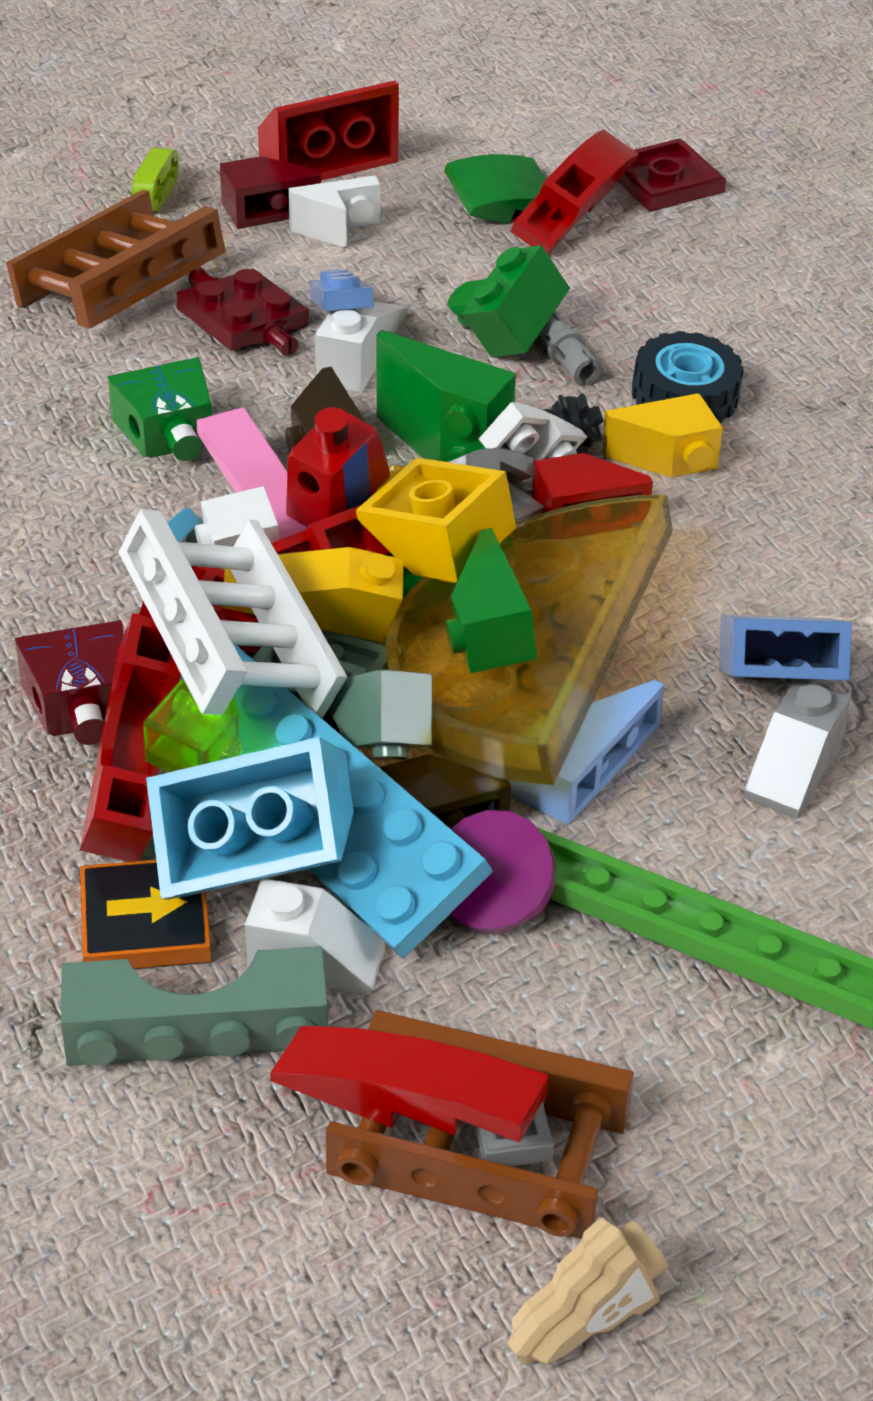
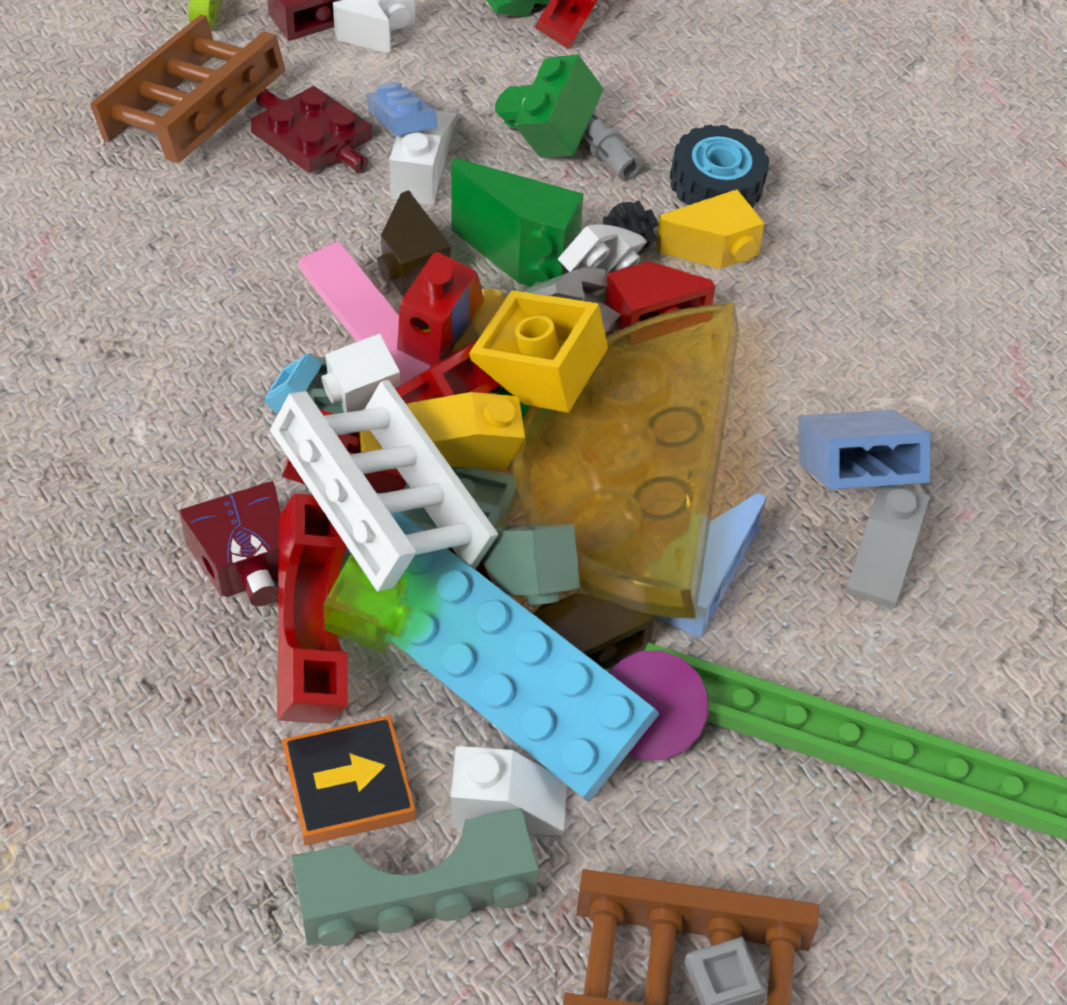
camera: 10 degrees left, 10 degrees up
green torso [107,357,212,461] -> none
medium azure slope [146,737,354,900] -> none
red slope [270,1026,549,1143] -> none
green slope [445,528,538,674] -> none

